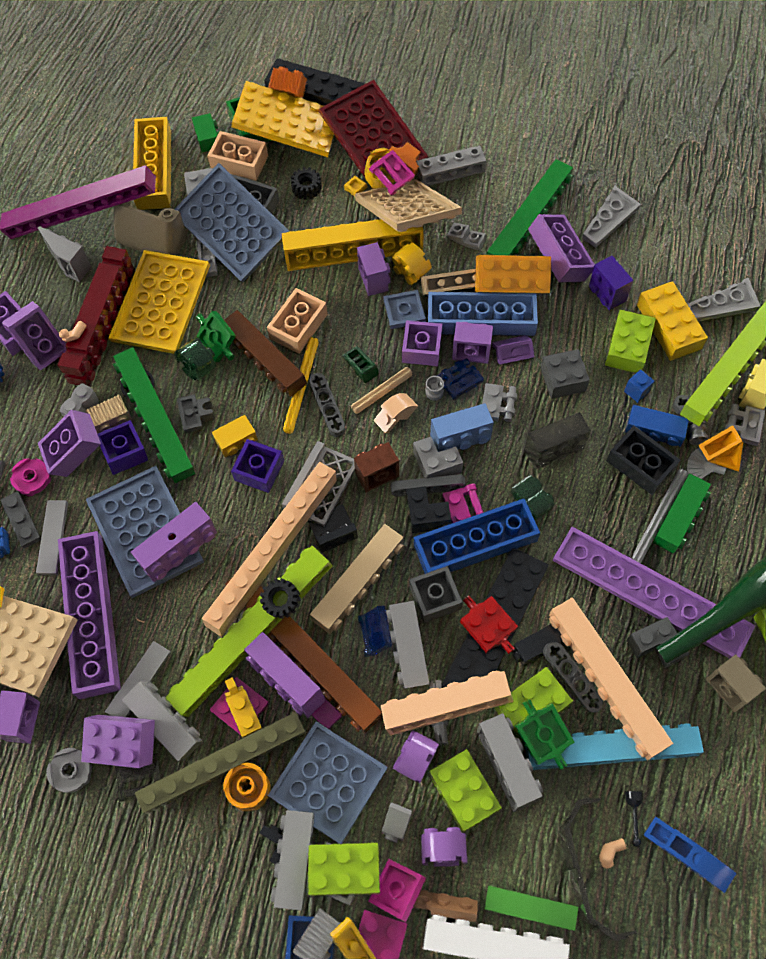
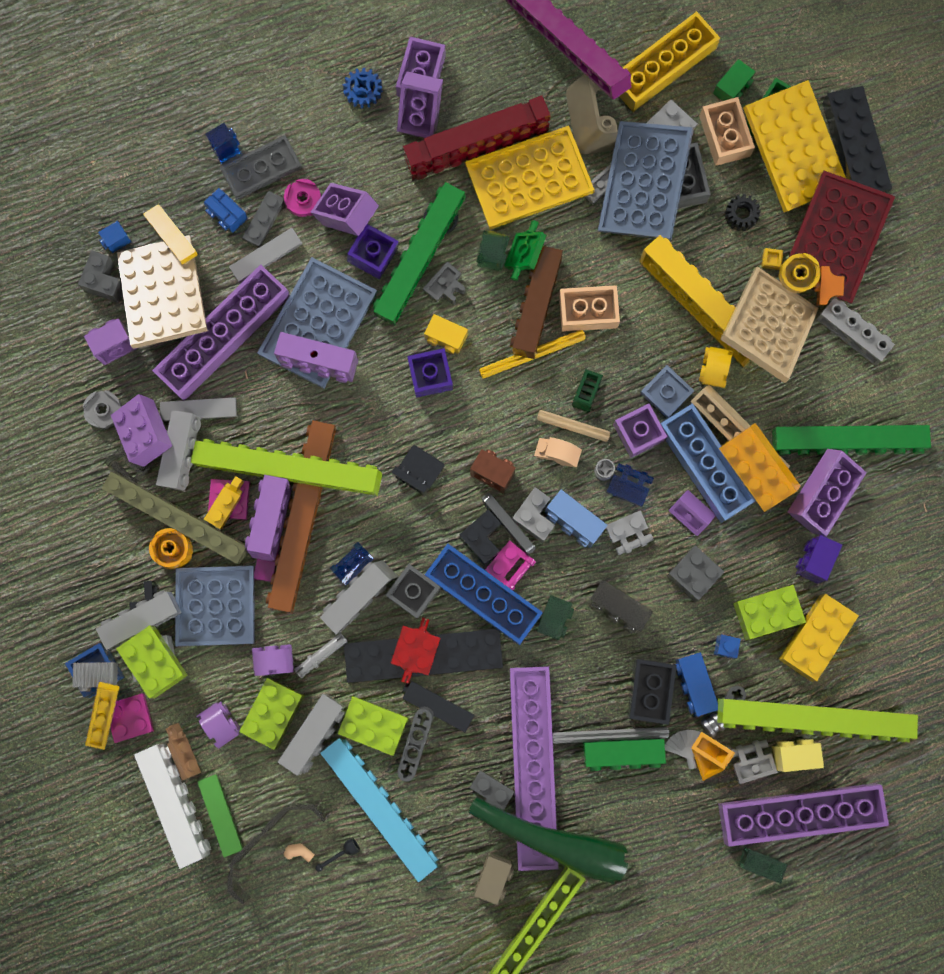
camera: 55 degrees right, 15 degrees up
light grey slope [38,226,91,282] -> none
light nougat arm [59,321,86,342] -> none
light grey brick [60,383,99,417] -> none
tan brick [86,395,132,433] -> none
light nougat brick [202,462,337,637] -> none
black tyre [260,578,301,619] -> none
orange brick [269,67,307,98] -> none
light grey fence [282,441,355,527] -> none
dark grey beam [309,373,345,437] -> none
tan brick [310,524,404,634] -> none
medium lavender brick [357,242,390,296] -> none
dark pink plate [368,859,426,922] -> none
dark pink plate [369,150,415,196] -> none
light nougat brick [381,671,514,736] -> none
light grey slope [382,802,412,843] -> none
light grey slope [447,223,487,251] -> none
medium lavender brick [452,322,493,364] -> none
green plate [514,699,575,770] -> none
light nougat brick [549,597,674,761] -> none
light grey wing [582,186,641,248] -> none
blue slope [644,816,737,893] -> none
light grey wing [687,278,761,321] -> none

